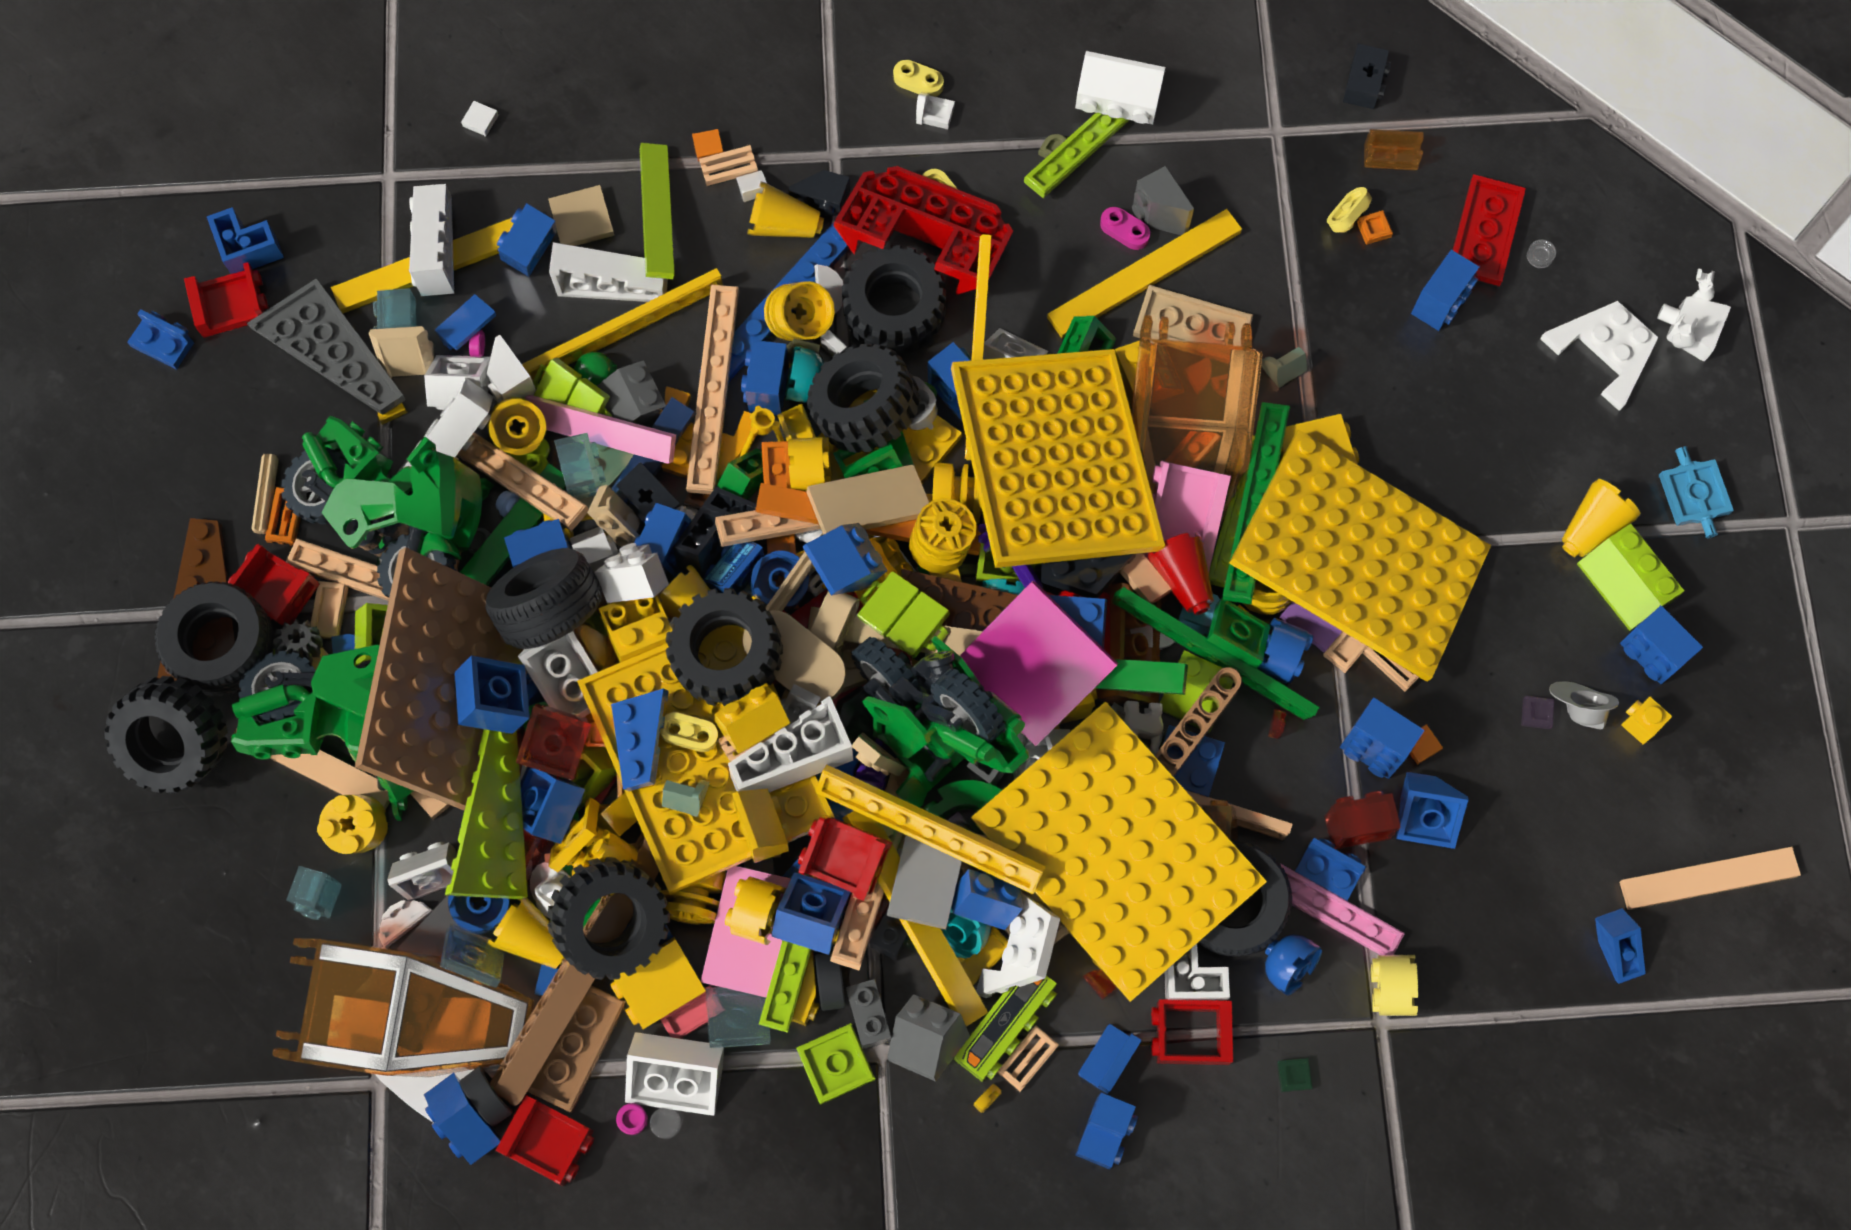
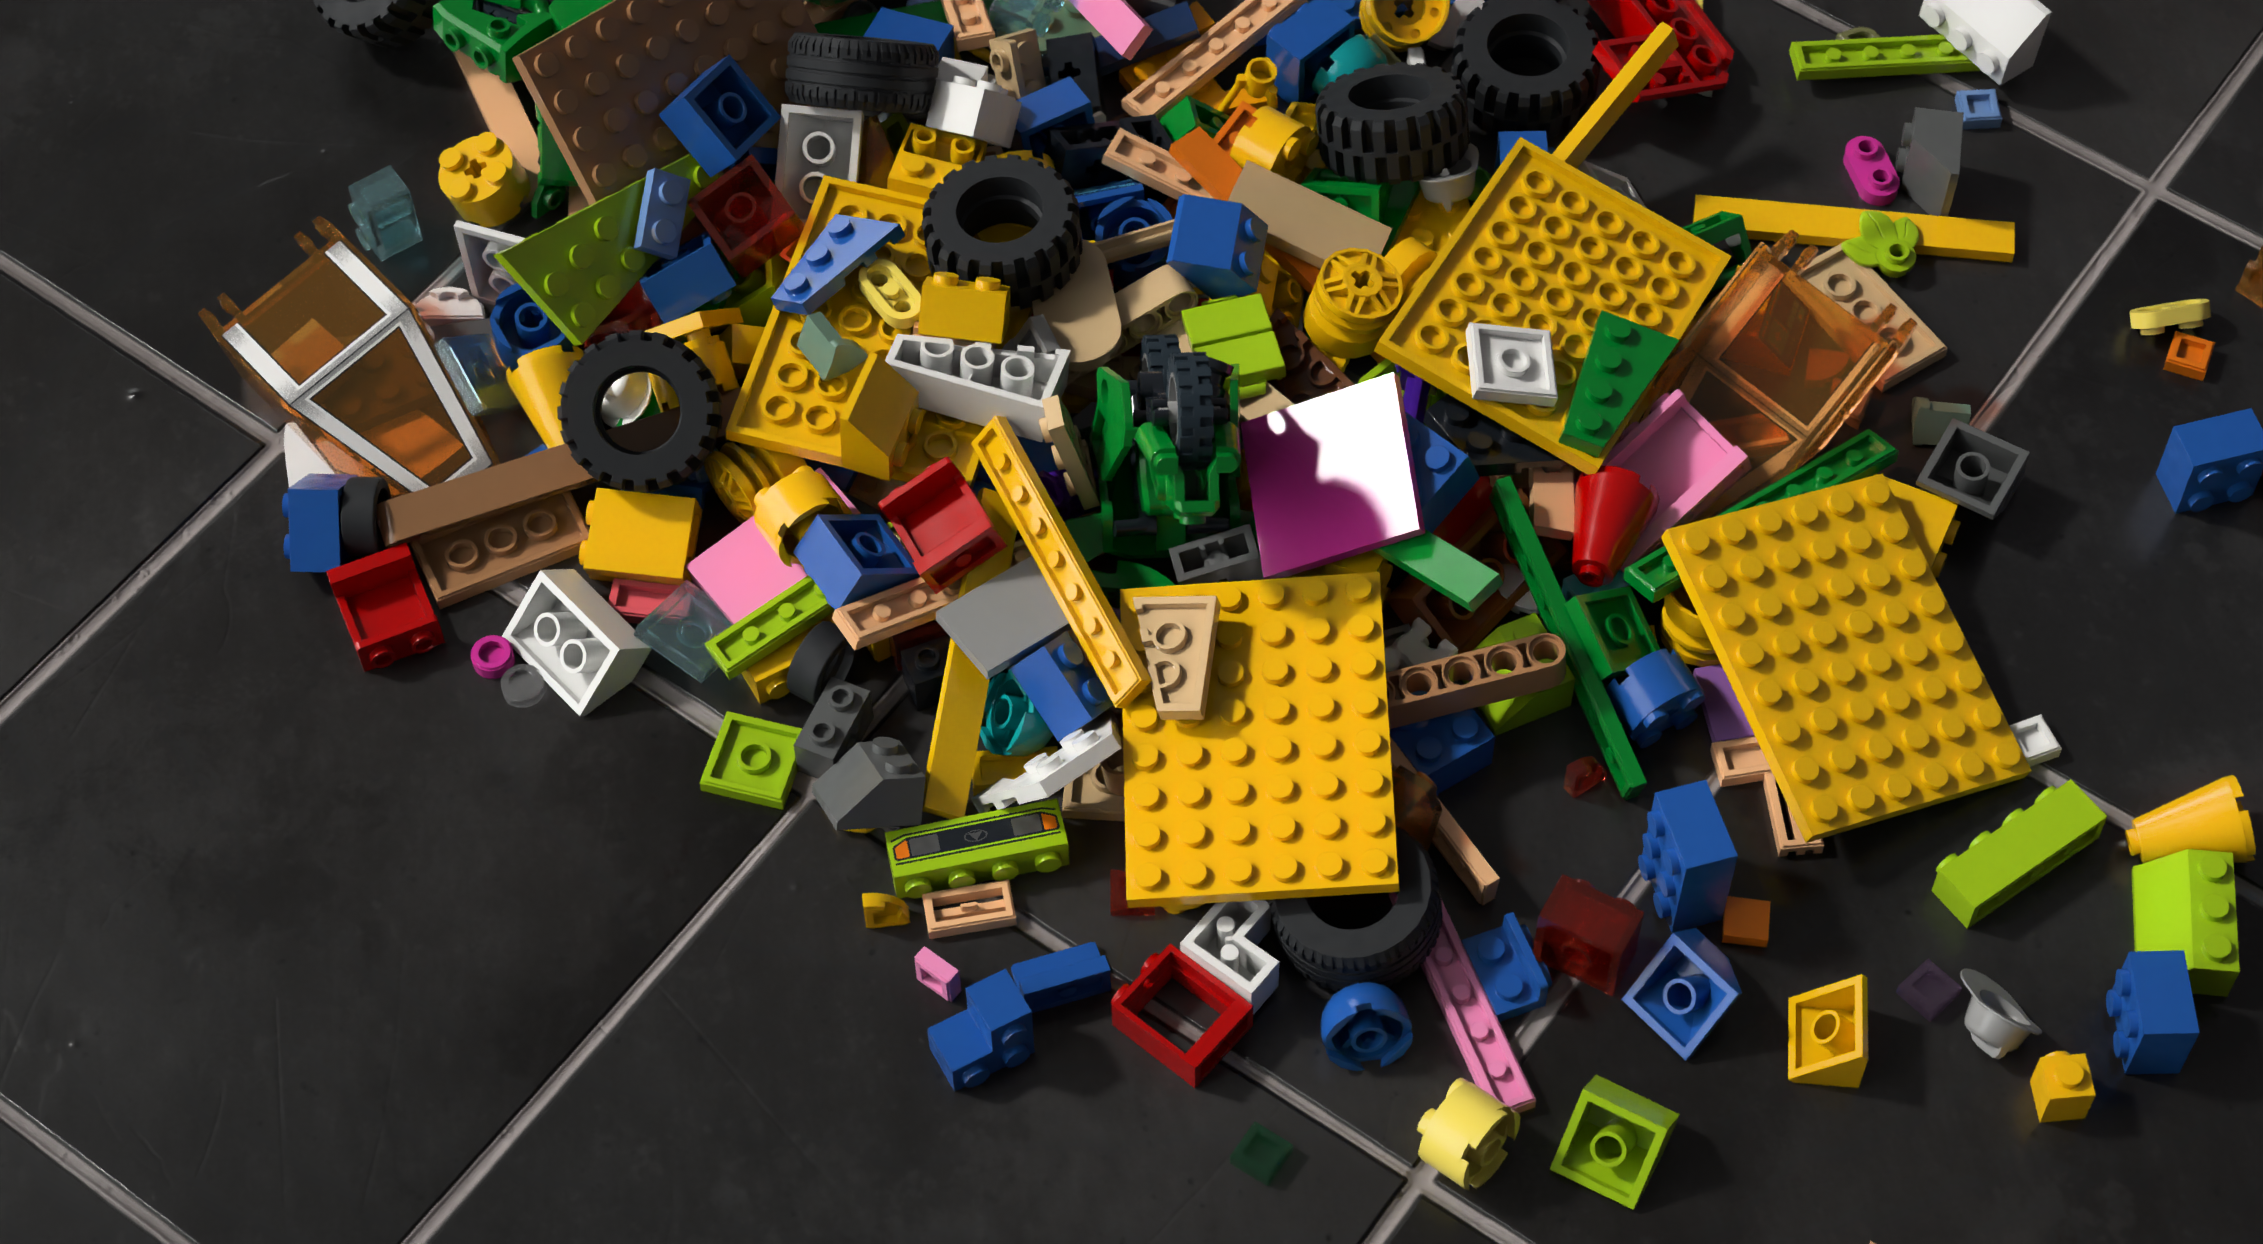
camera: 40 degrees right, 15 degrees down
none -> medium blue piece [633,168,691,260]
none -> bright pink tile [914,946,961,1002]
none -> tan wing [1132,596,1221,720]
none -> white tile [1465,322,1558,407]
none -> lime slope [1550,1075,1680,1210]
none -> green wing [1558,310,1679,457]
none -> yellow slope [1788,974,1868,1088]
none -> lime plate [1841,211,1919,278]
none -> dark grey slope [1915,418,2030,520]
none -> lime brick [1931,779,2107,929]
none -> medium blue tile [1955,89,2002,130]
none -> white tile [2009,714,2062,767]

